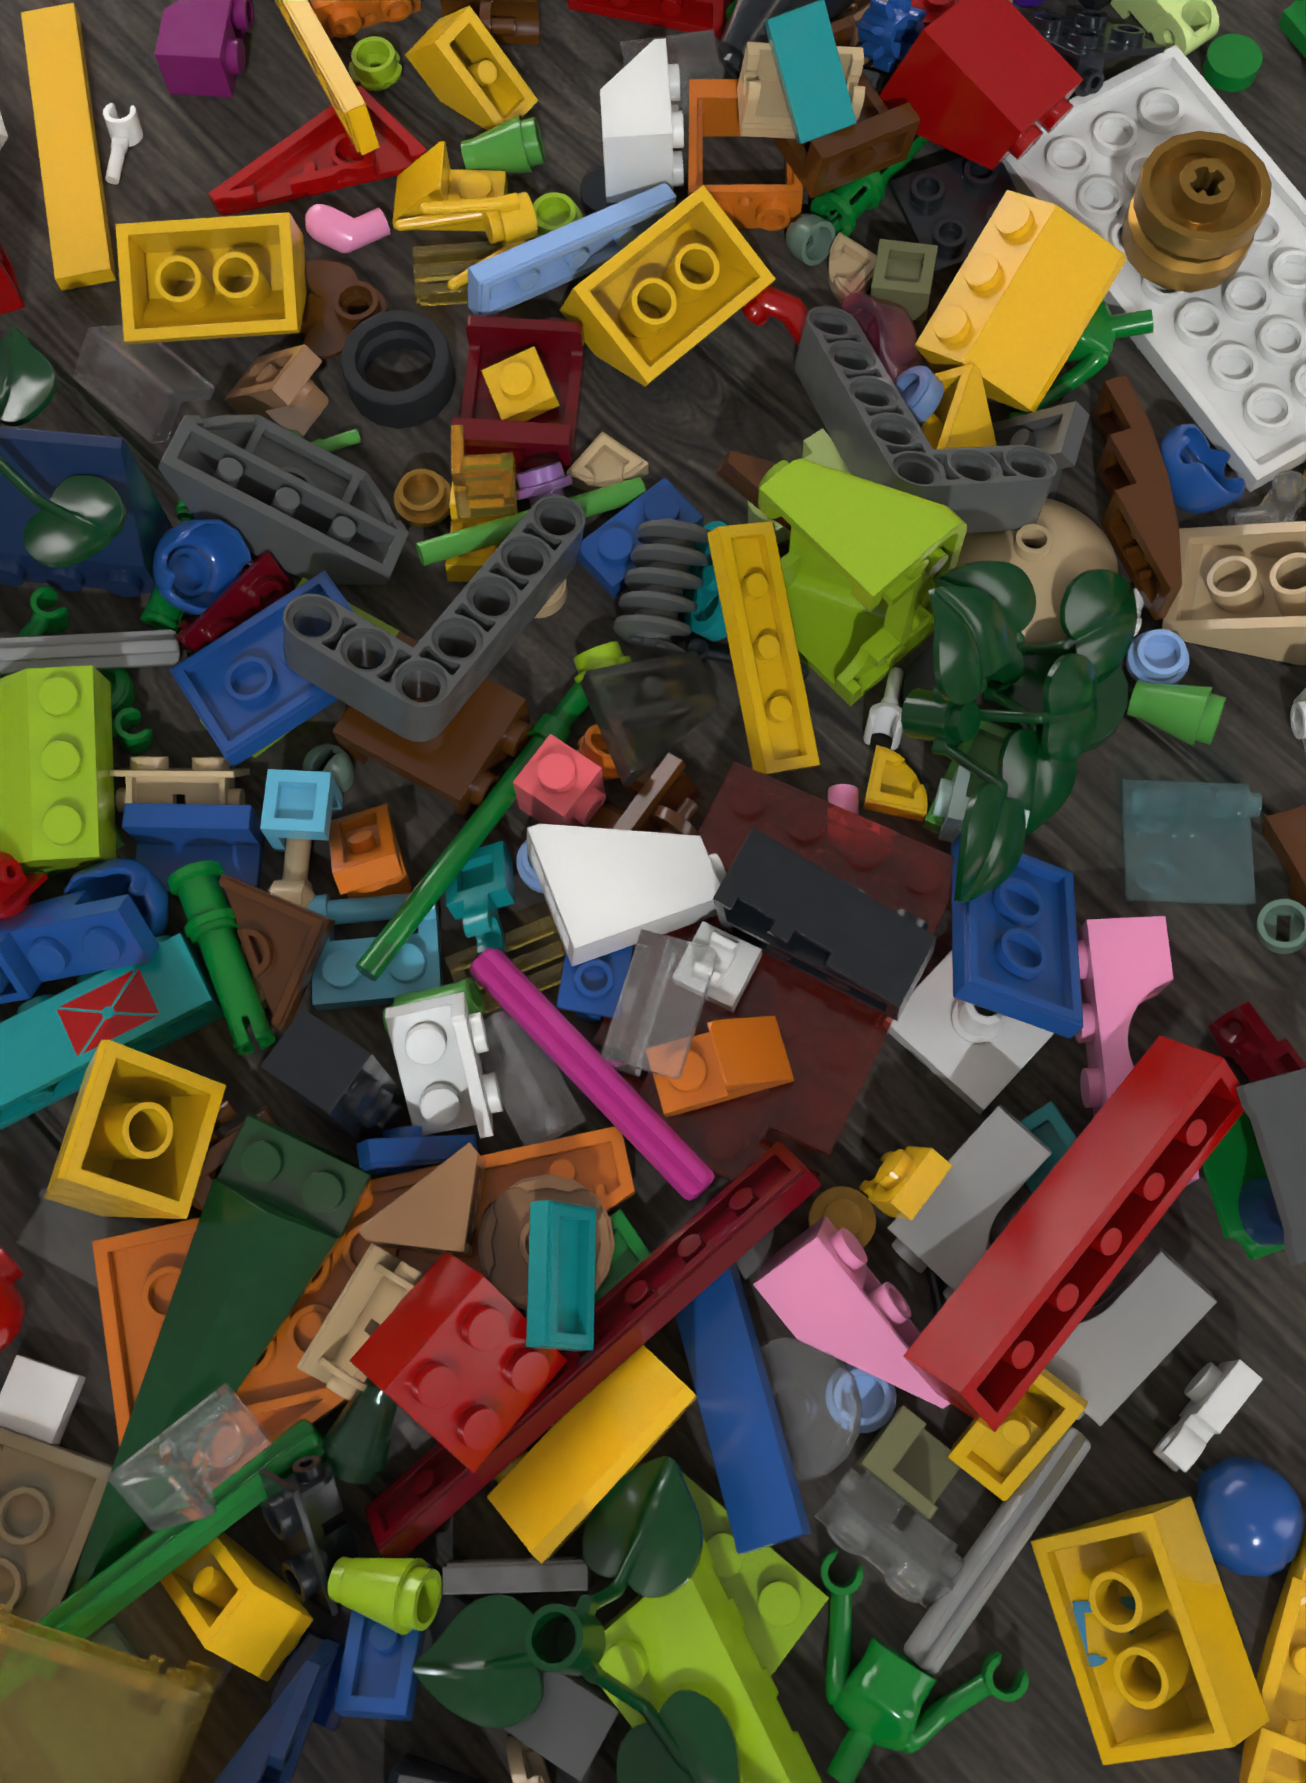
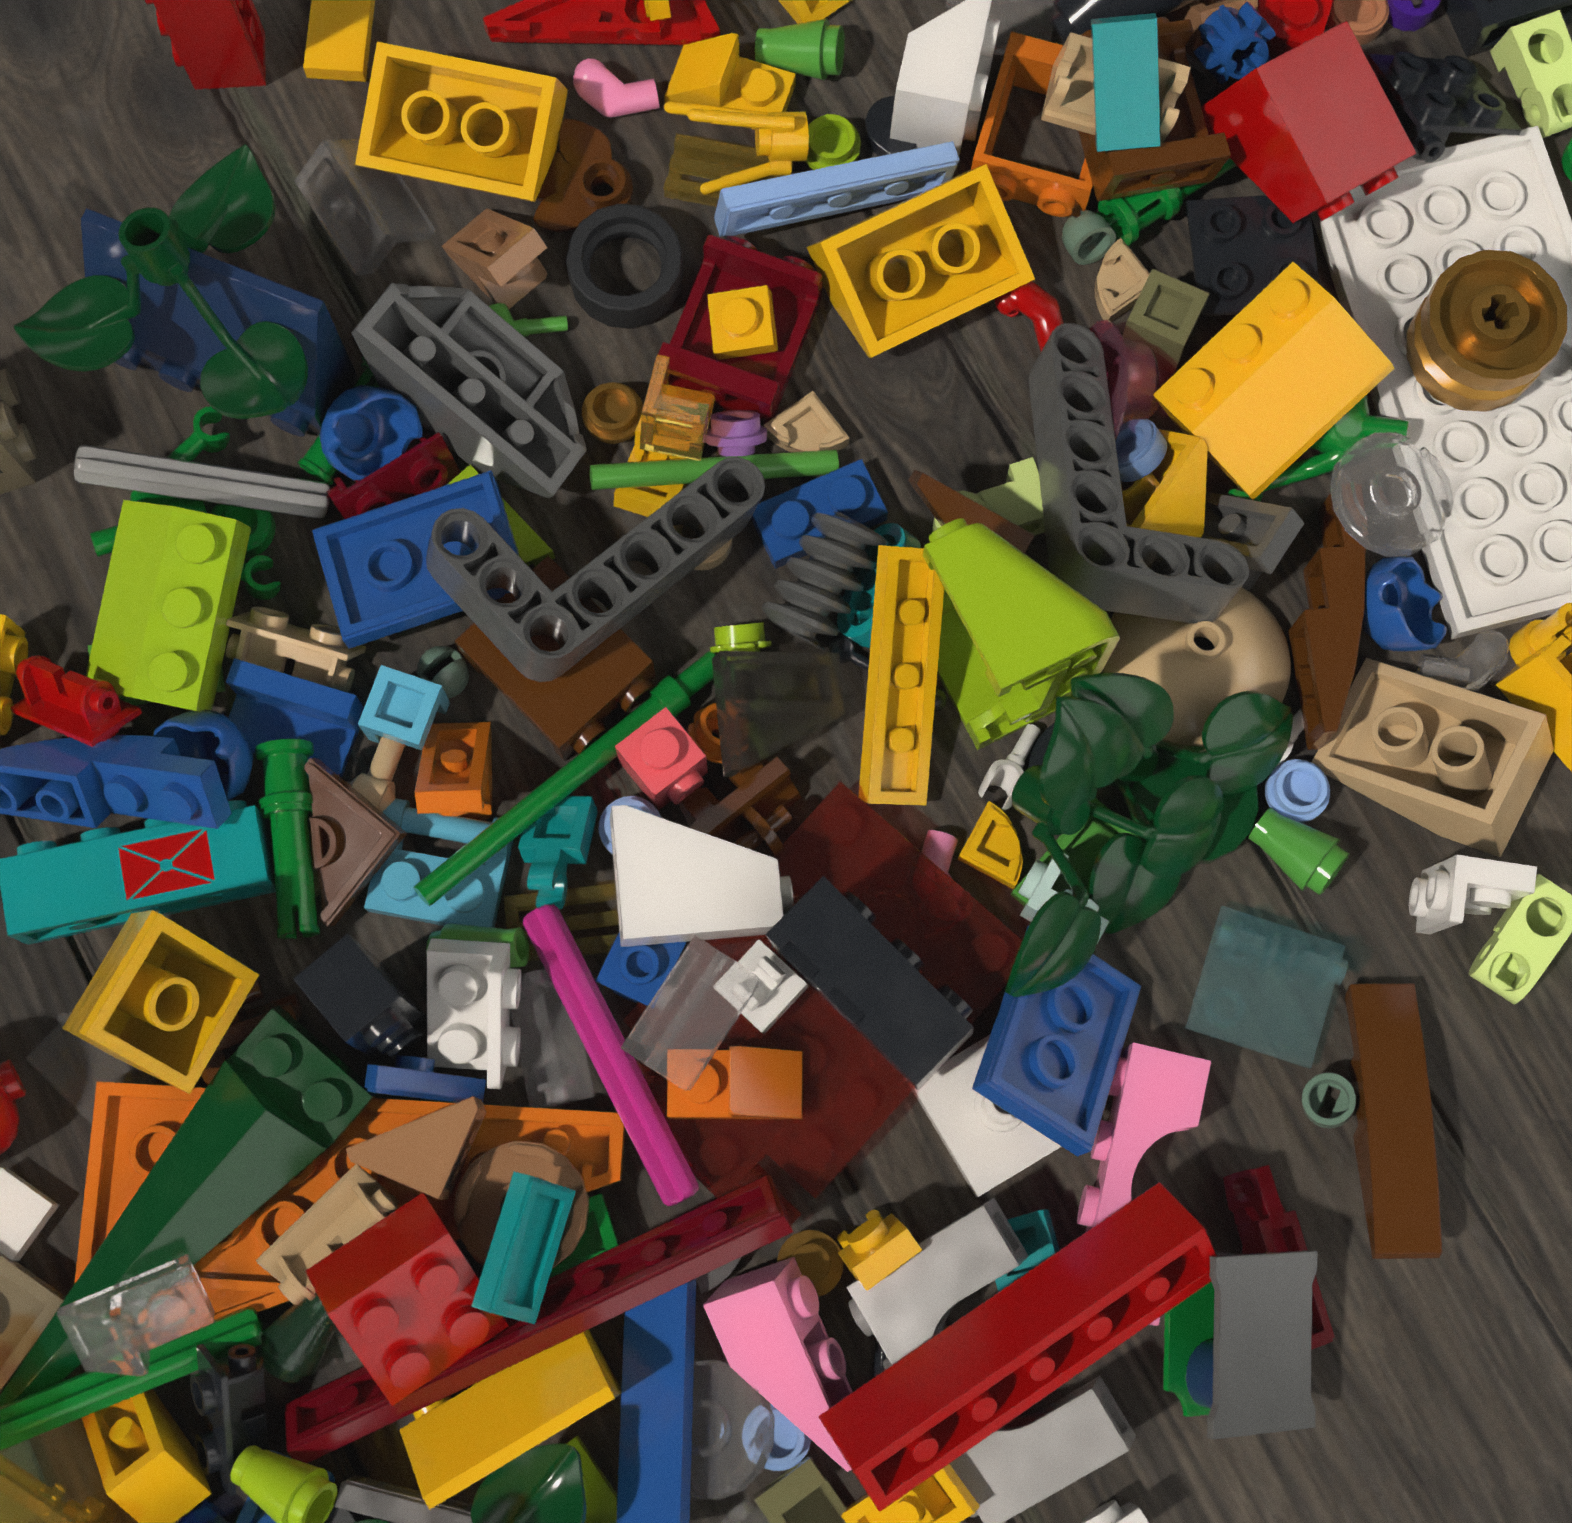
camera: 10 degrees right, 5 degrees up
none -> clear tile [1330,432,1453,557]

